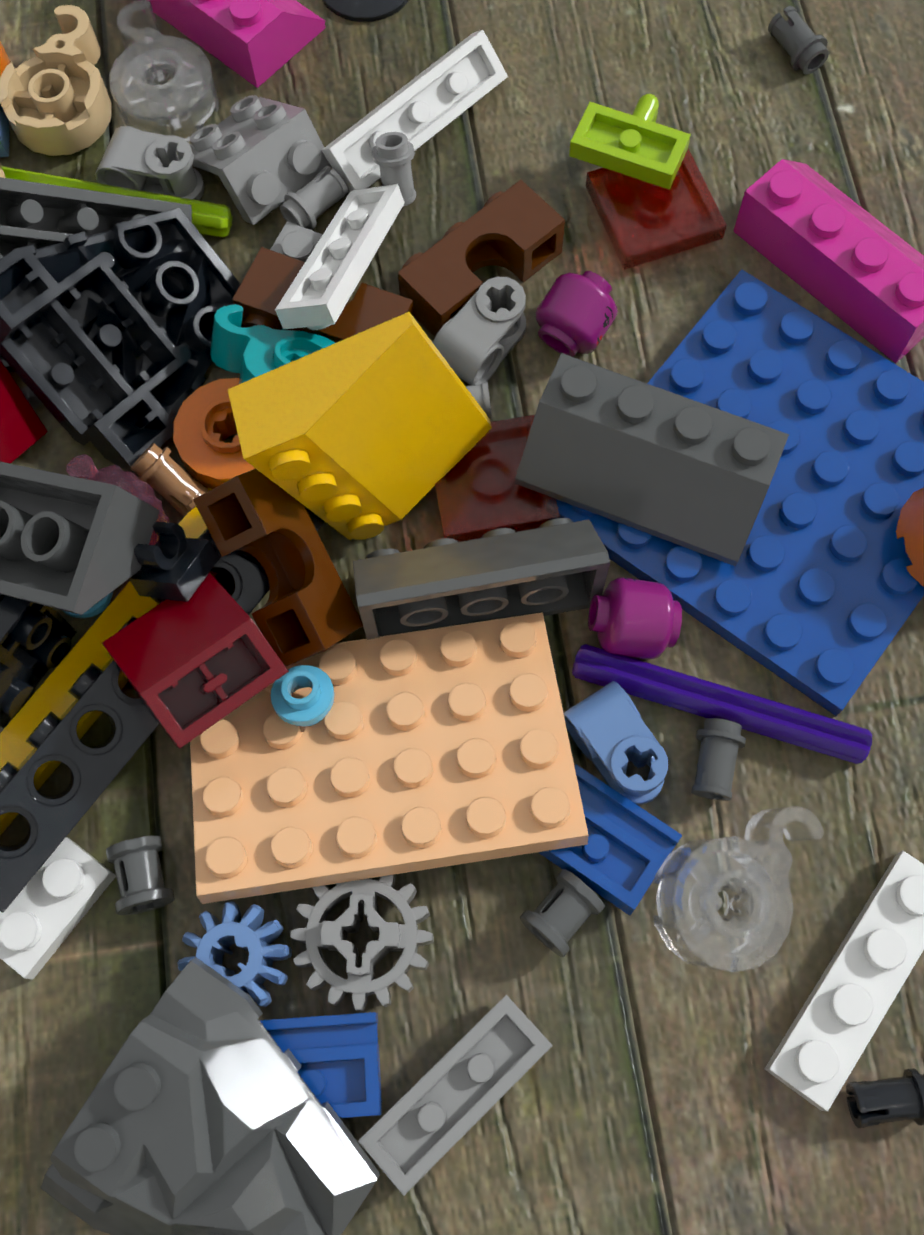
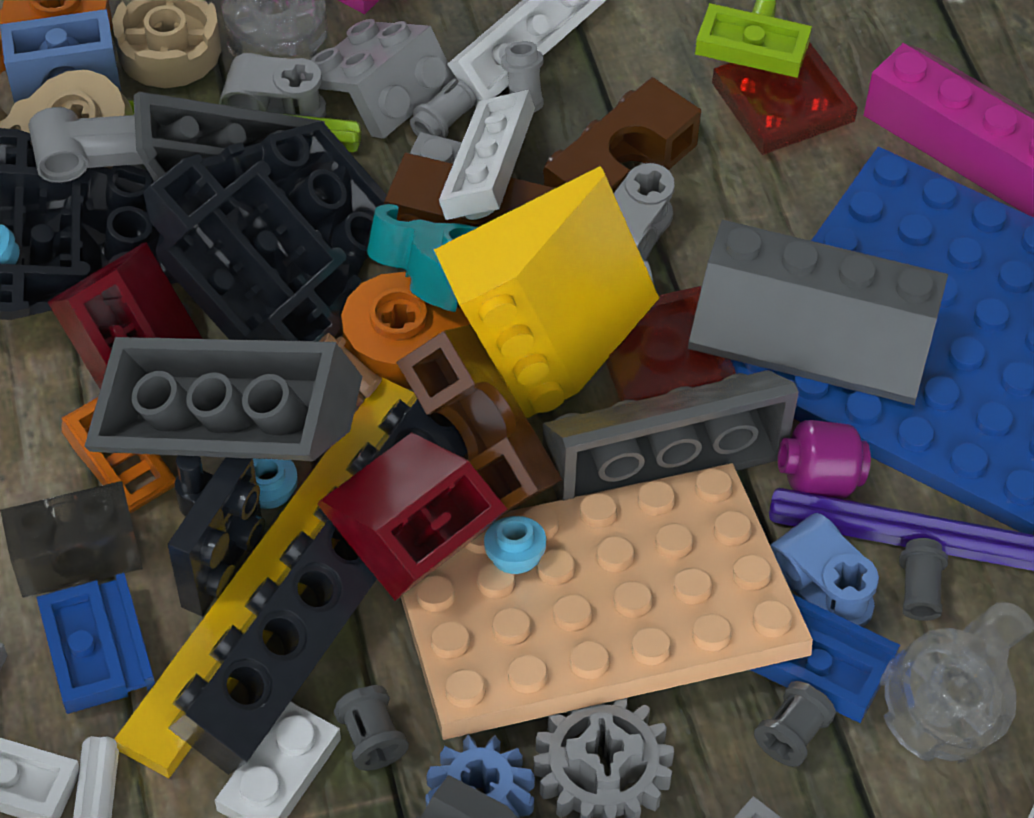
camera: 10 degrees left, 15 degrees down
black tile [129,521,220,602] -> none
magenta head [535,271,618,357] -> none

